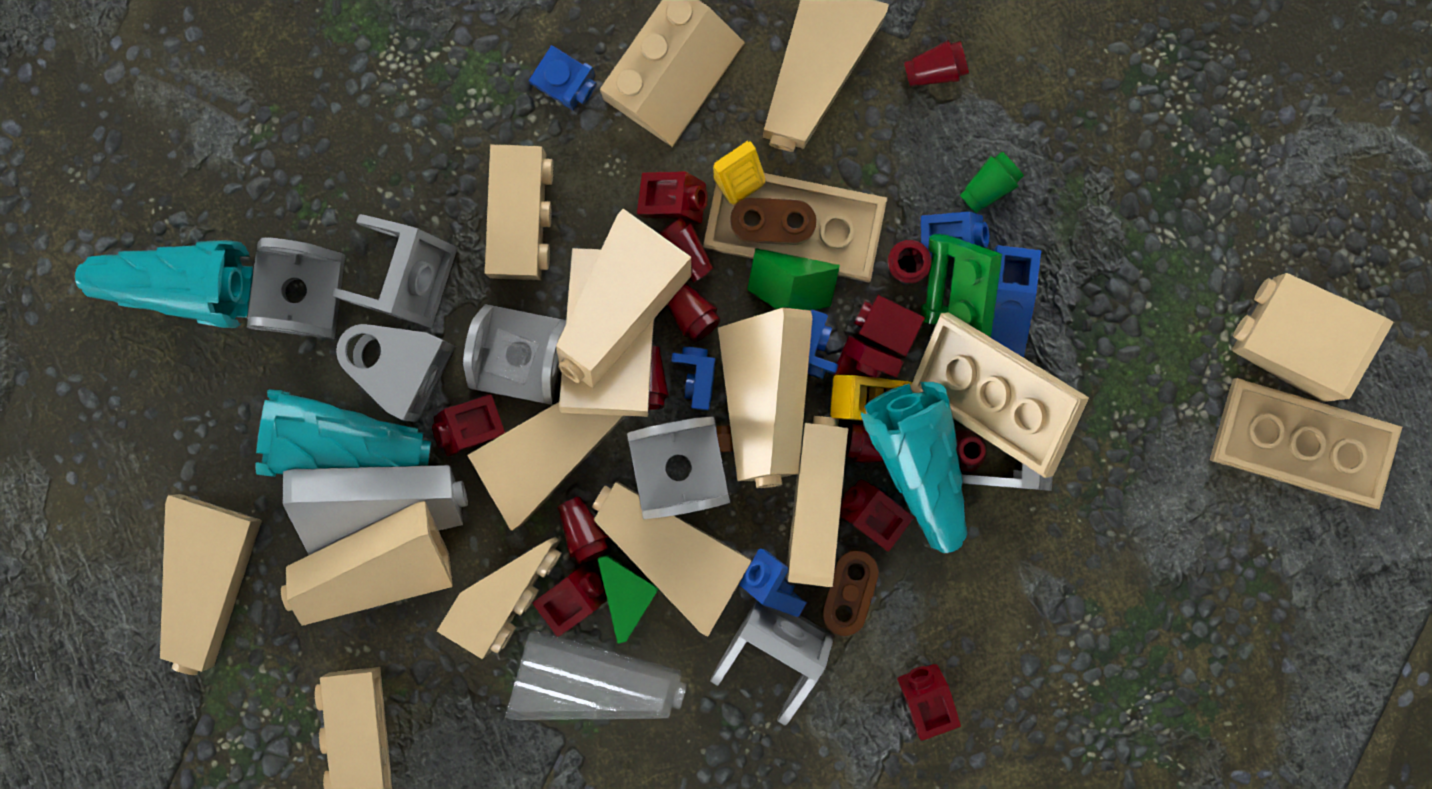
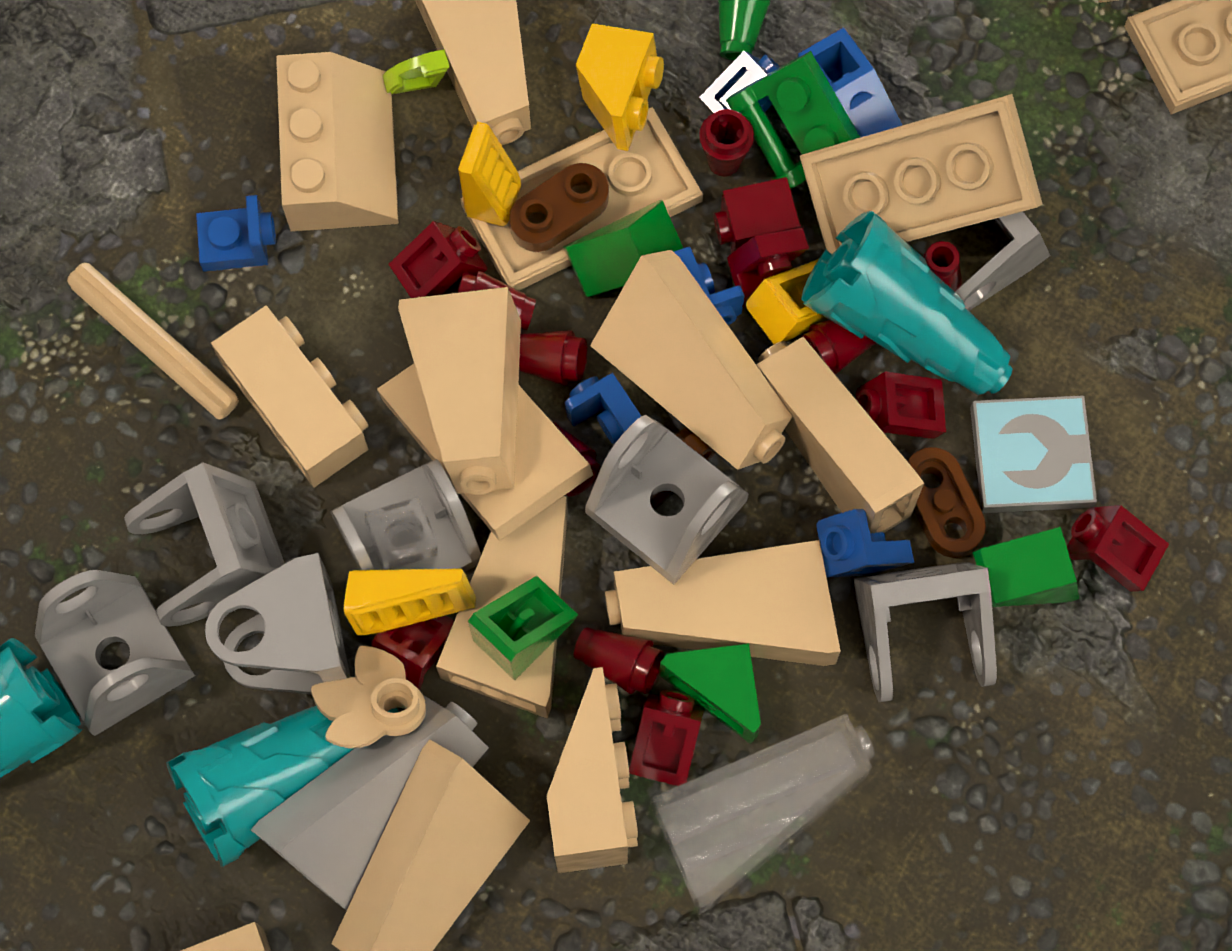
camera: 45 degrees left, 15 degrees down
none -> tan axle [67,263,239,419]
none -> tan plate [311,645,426,749]
none -> yellow slope [344,569,476,635]
none -> lime tile [383,49,449,95]
none -> green slope [468,576,578,681]
none -> yellow slope [576,24,664,151]
none -> tile [970,396,1097,513]
none -> green slope [973,527,1079,607]

